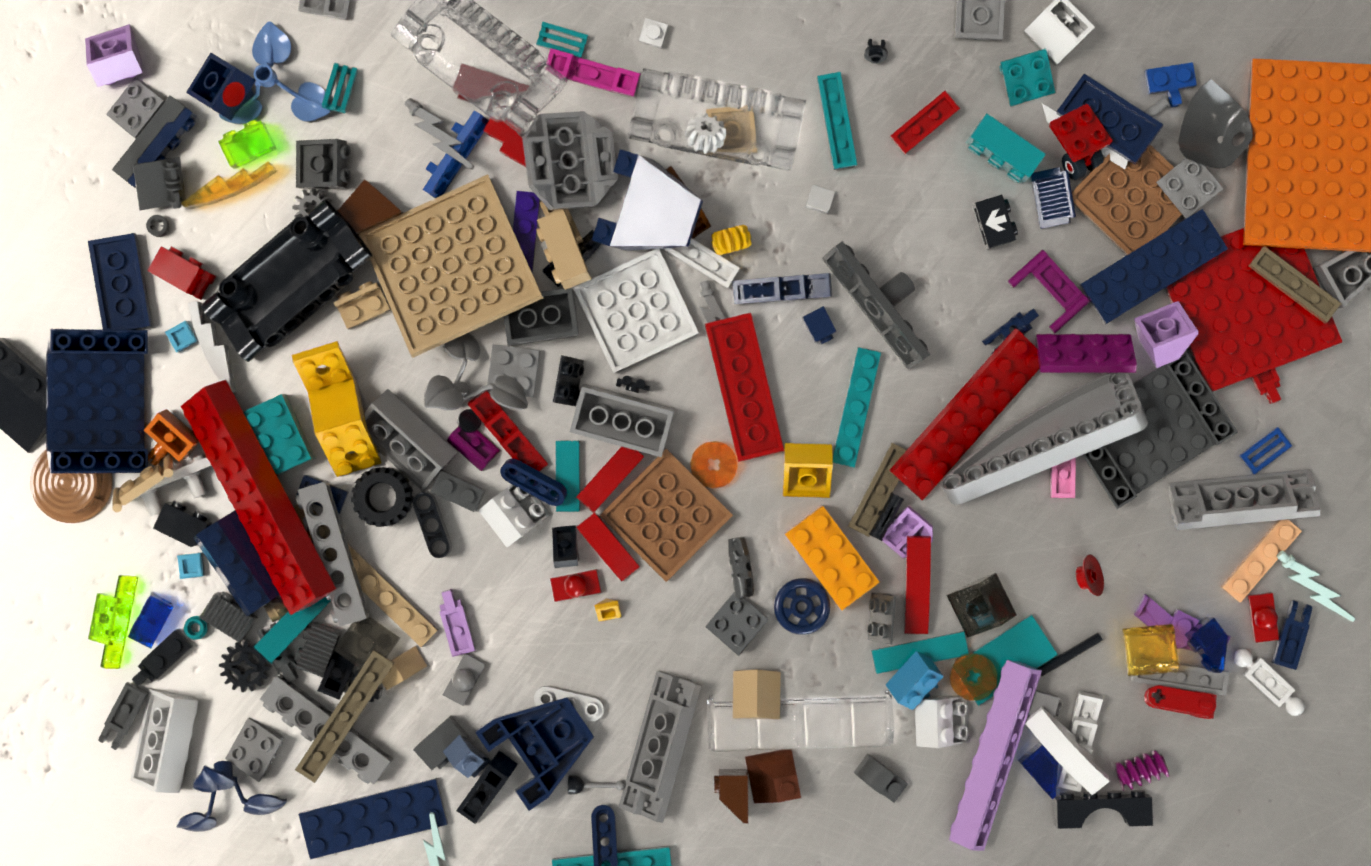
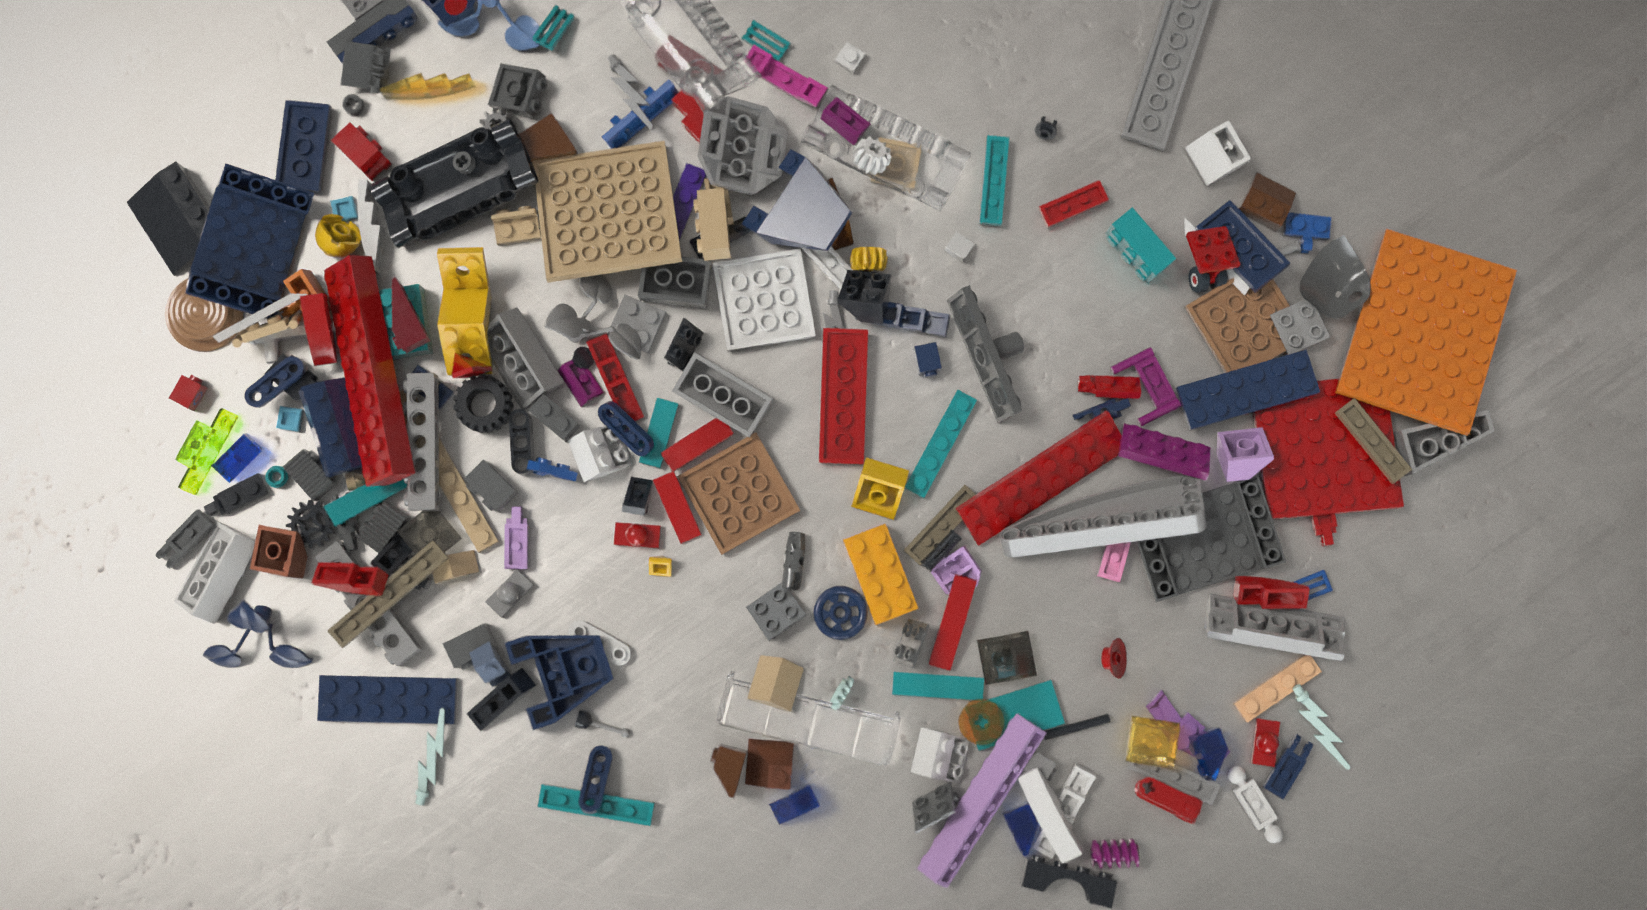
camera: 20 degrees right, 5 degrees down
clear neon green brick [218,120,277,169] -> none
light grey hinge [225,718,283,782] -> none
black piece [616,376,650,393] -> none
light grey slope [619,671,702,823] -> none
clear orange plate [690,441,738,488] -> none
dark grey brick [854,754,908,803] -> none
dark azure brick [886,651,944,710] -> none
black brick [972,195,1018,250] -> none
teal hinge [999,48,1056,106] -> none
dark blue window [1031,167,1076,229] -> none
none -> red brick [169,374,208,411]
none -> white sticker [212,293,307,342]
none -> dark blue plate [244,356,306,408]
none -> copper slope [250,525,308,579]
none -> red slope [300,293,338,366]
none -> red slope [311,562,389,596]
none -> yellow cylinder [315,214,361,258]
none -> dark red slope [392,277,431,353]
none -> red slope [452,353,492,378]
none -> dark grey bush [453,151,476,174]
none -> dark grey brick [464,460,518,512]
none -> blue plate [526,457,578,482]
none -> clear blue slope [769,783,820,825]
none -> magenta slope [820,96,871,145]
none -> light aqua gear [830,676,854,710]
none -> black slope [838,270,891,324]
none -> dark grey hinge [912,781,960,833]
none -> red hinge [1077,375,1141,399]
none -> red slope [1233,576,1310,609]
none -> reddish brown slope [1238,172,1296,232]

